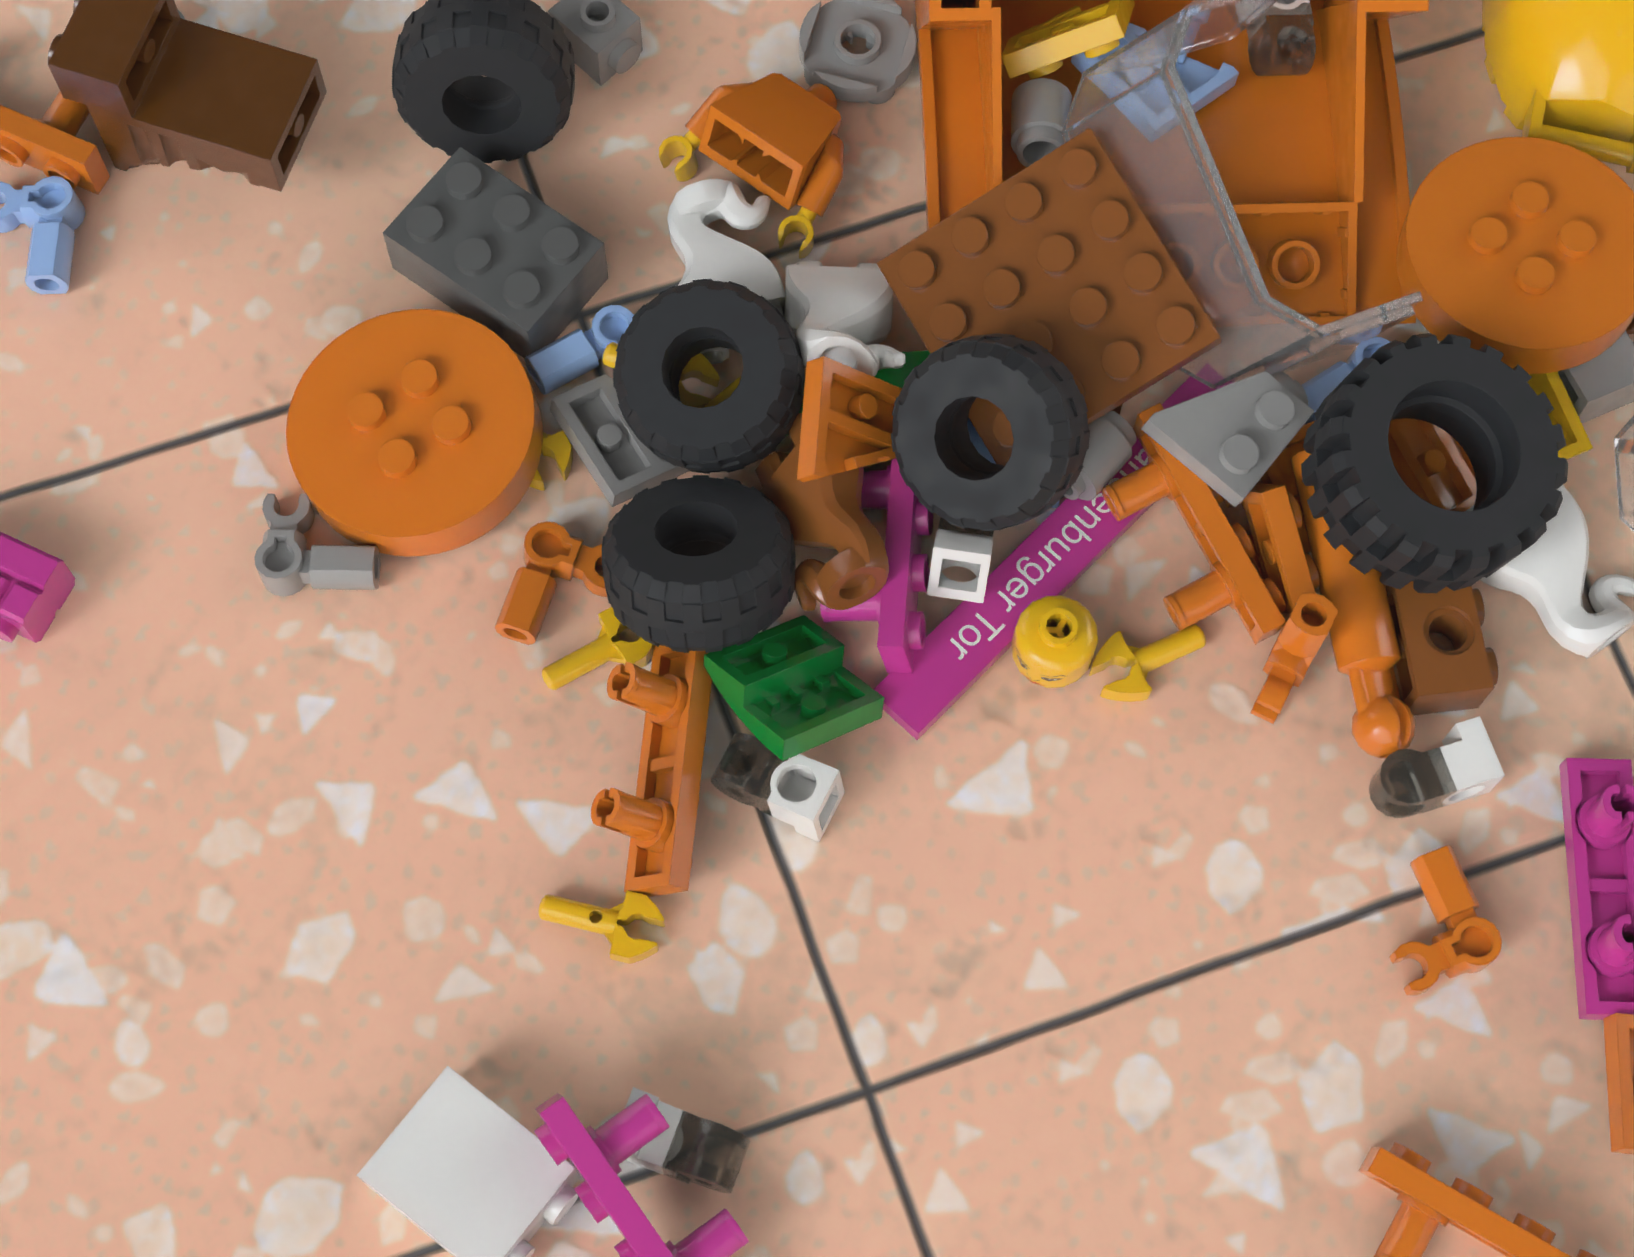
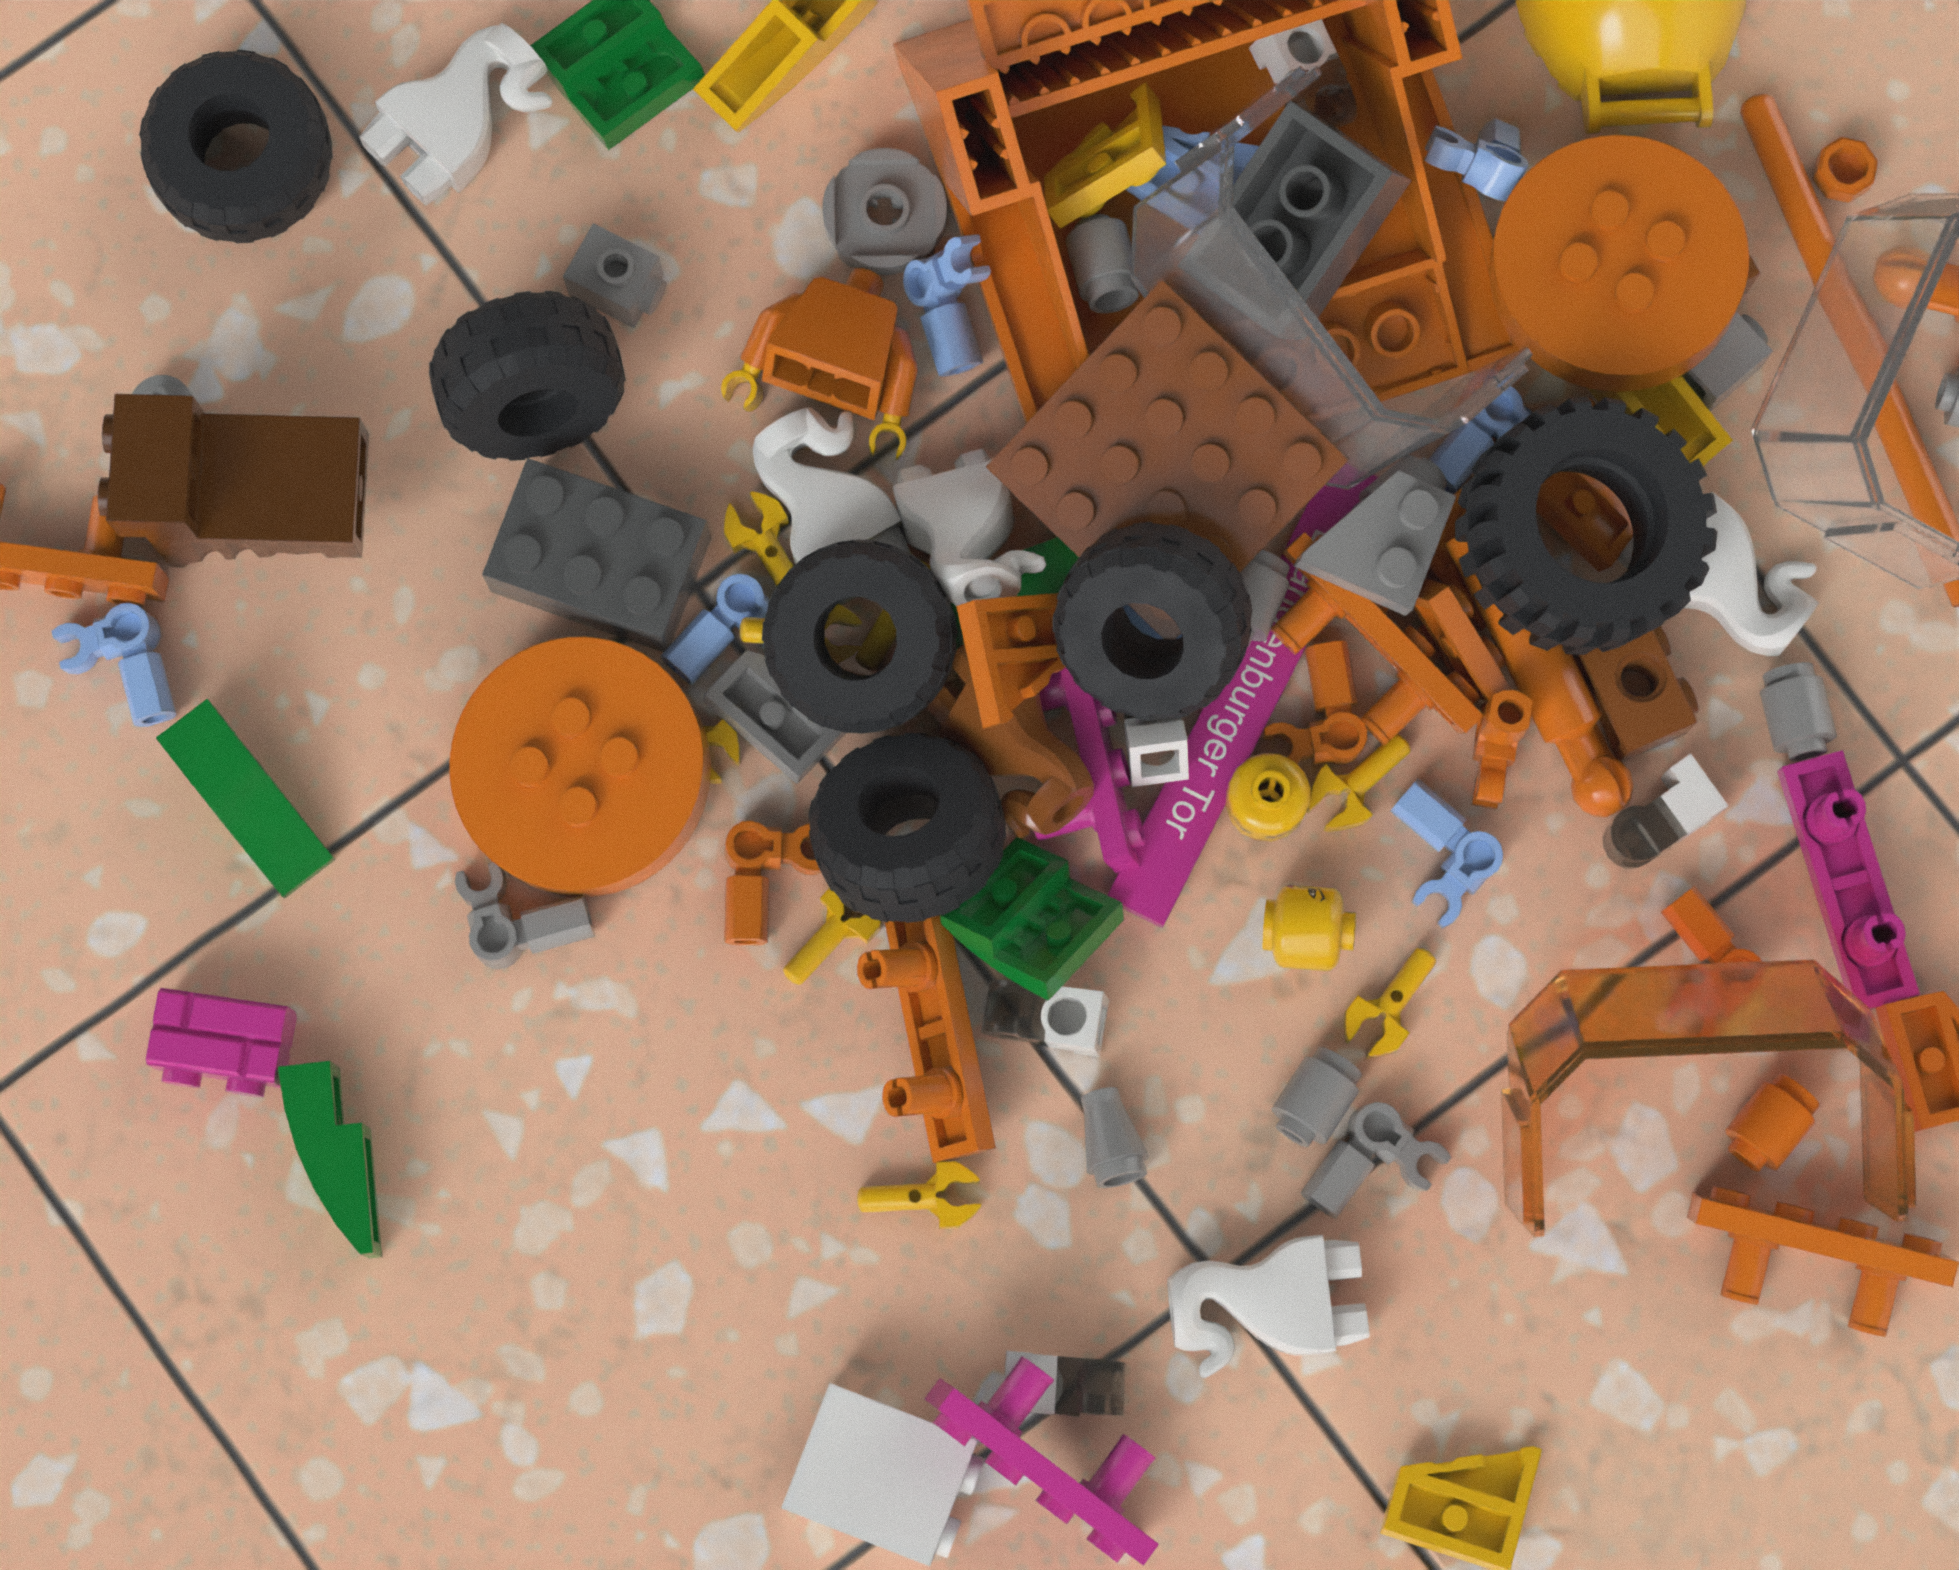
camera: 15 degrees left, 10 degrees up
none -> green slope [156,699,335,899]
none -> green slope [278,1061,382,1259]
none -> yellow bar [724,491,793,586]
none -> light blue bar [903,234,991,377]
none -> light grey cone [1081,1087,1149,1188]
none -> white hips [1167,1235,1370,1378]
none -> dark grey brick [1182,100,1412,341]
none -> yellow head [1262,885,1356,971]
none -> orange bar [1263,640,1367,765]
none -> light grey brick [1271,1047,1362,1147]
none -> light grey bar [1301,1102,1452,1219]
none -> yellow bar [1343,948,1437,1059]
none -> light blue bar [1390,778,1503,929]
none -> light blue bar [1424,118,1529,201]
none -> clear orange piece [1501,959,1917,1237]
none -> orange brick [1725,1073,1820,1172]
none -> light grey brick [1760,662,1837,761]

